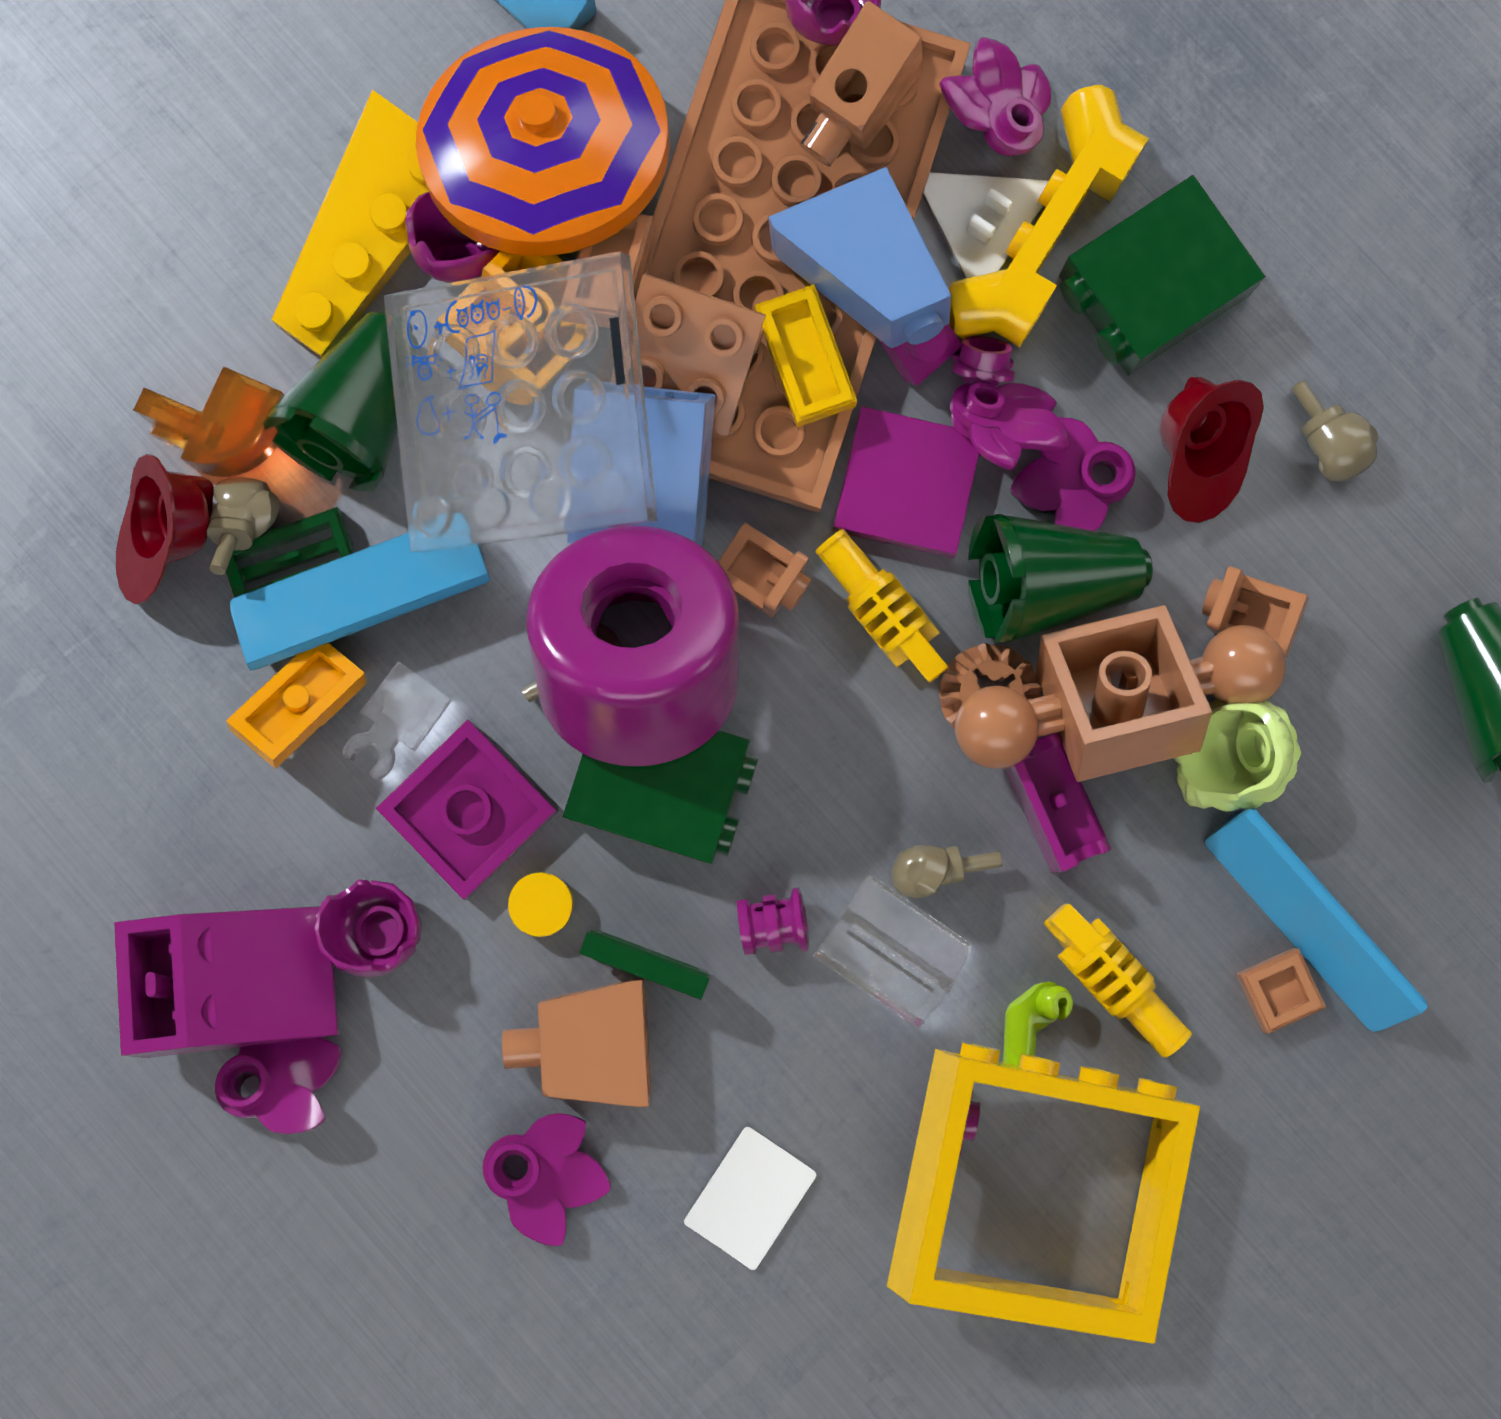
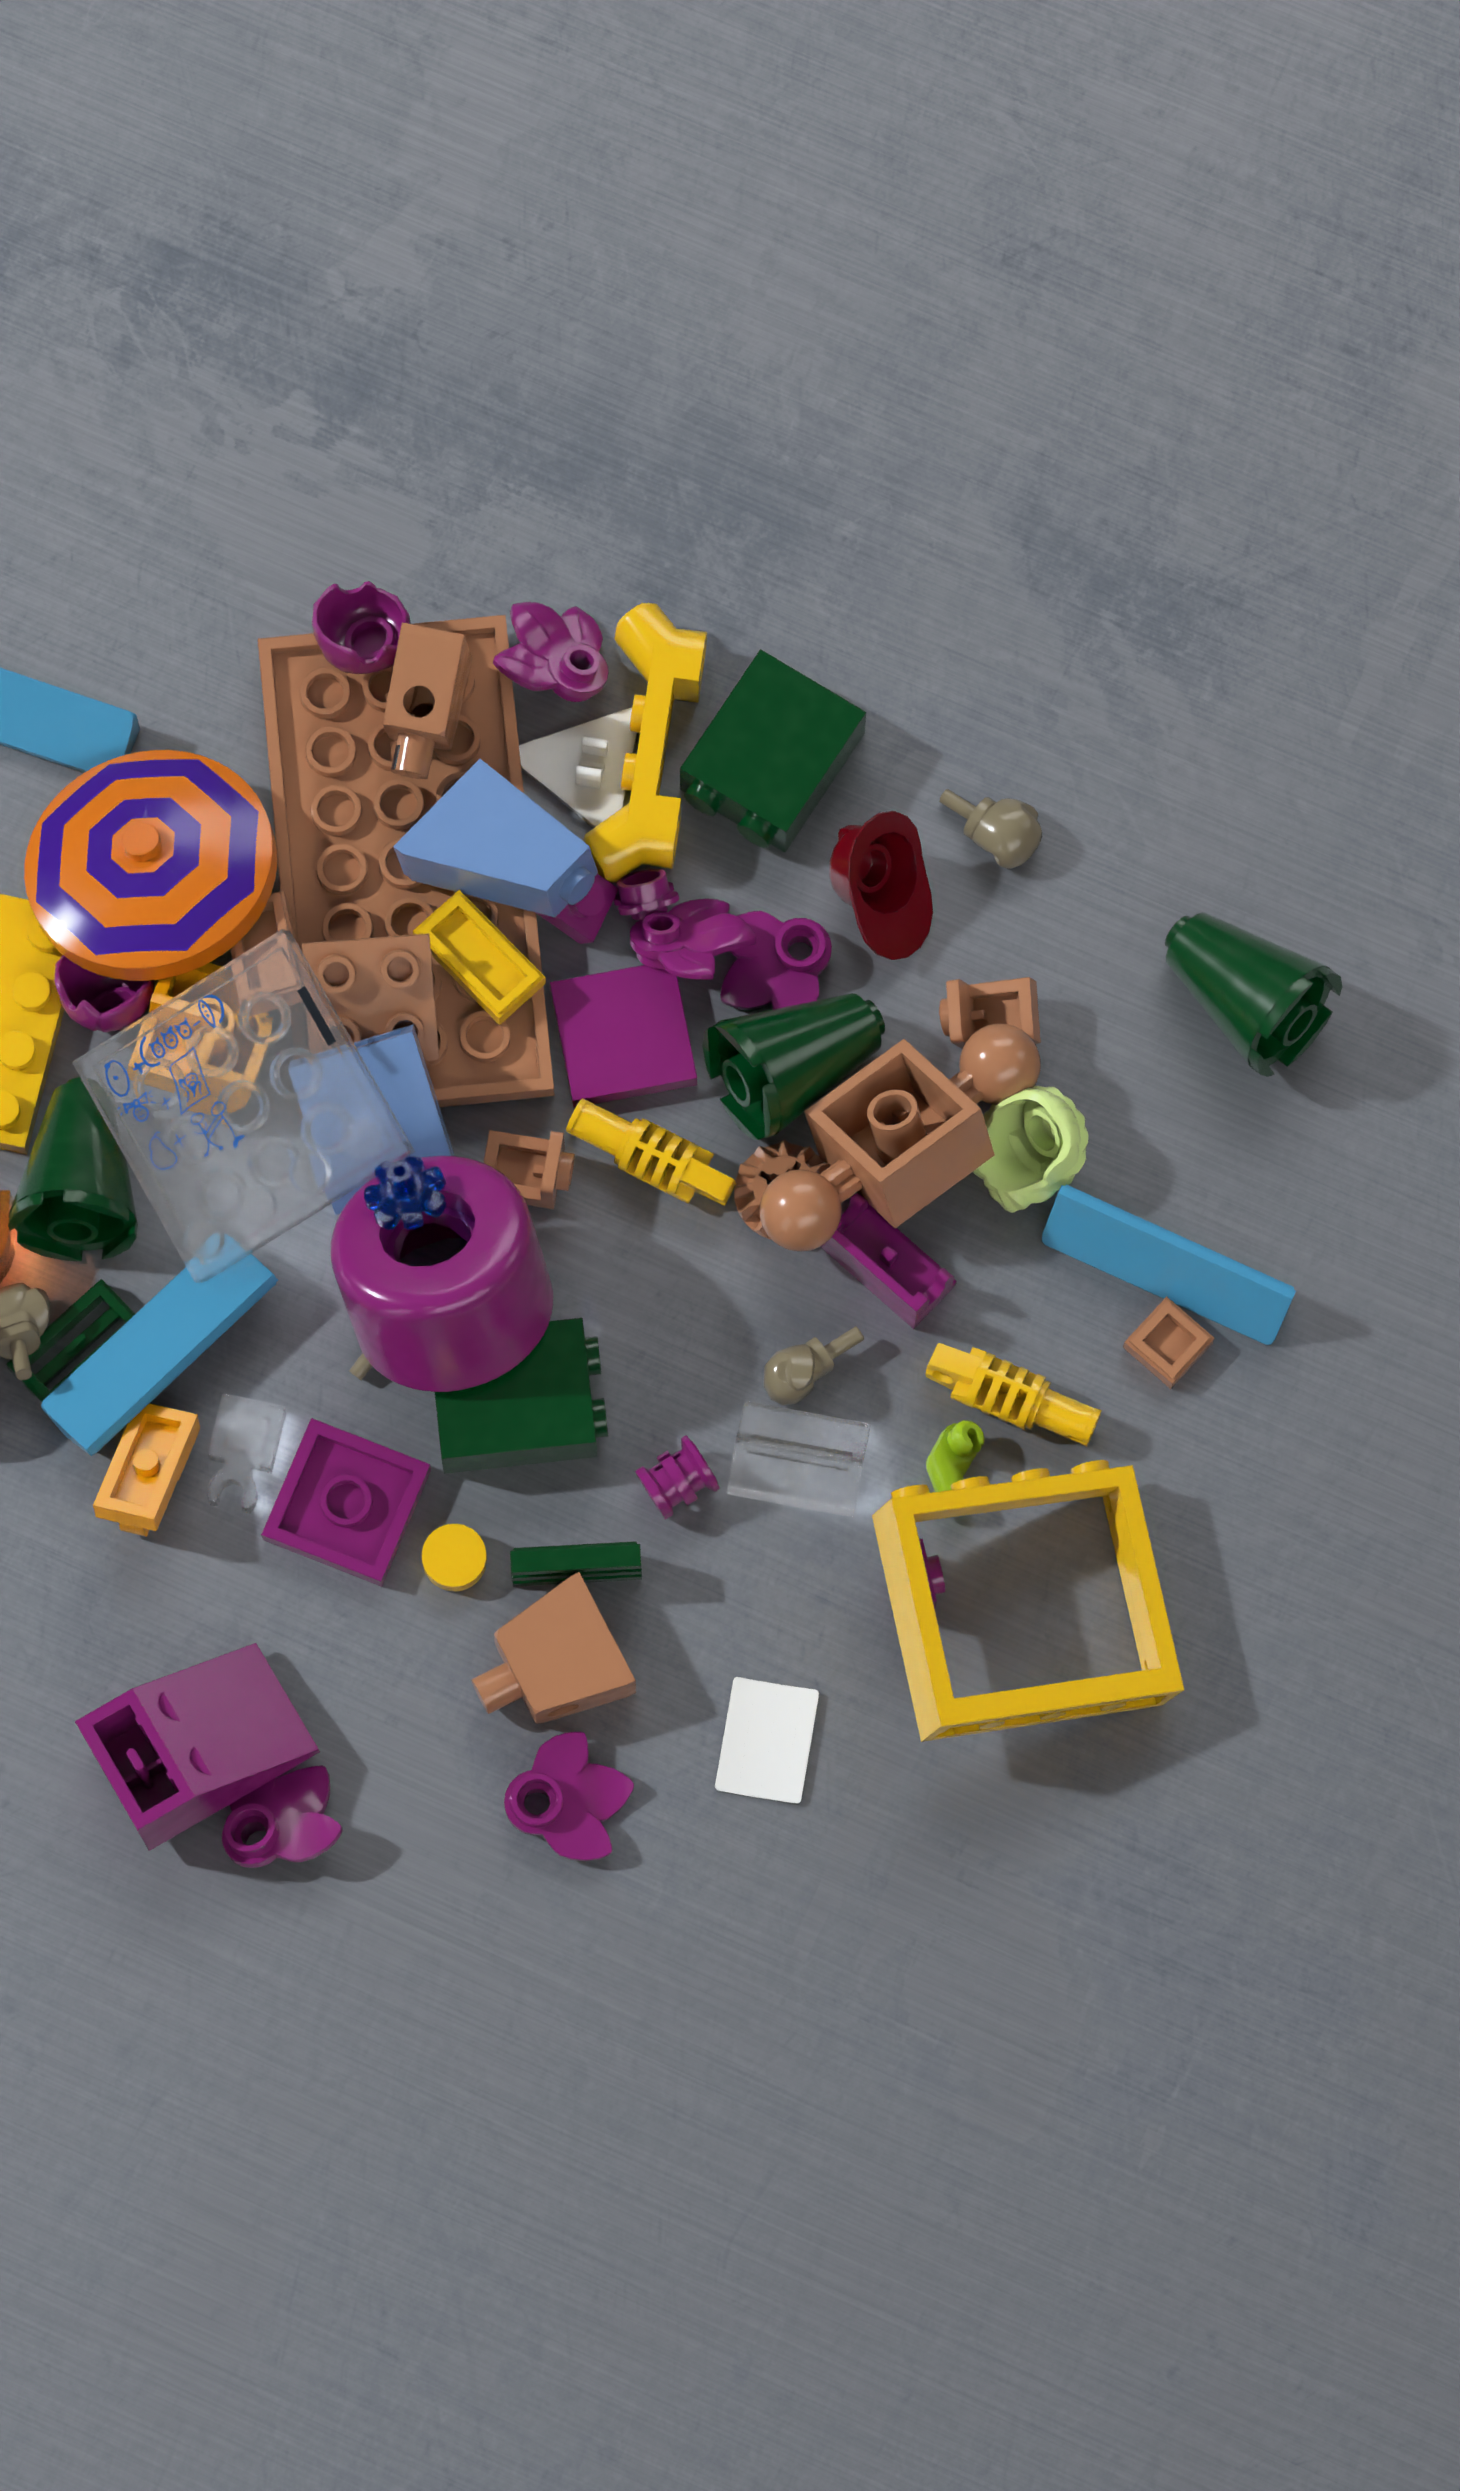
camera: 25 degrees left, 10 degrees down
magenta hair [313,879,422,978] -> none
none -> clear blue plant [364,1156,447,1230]

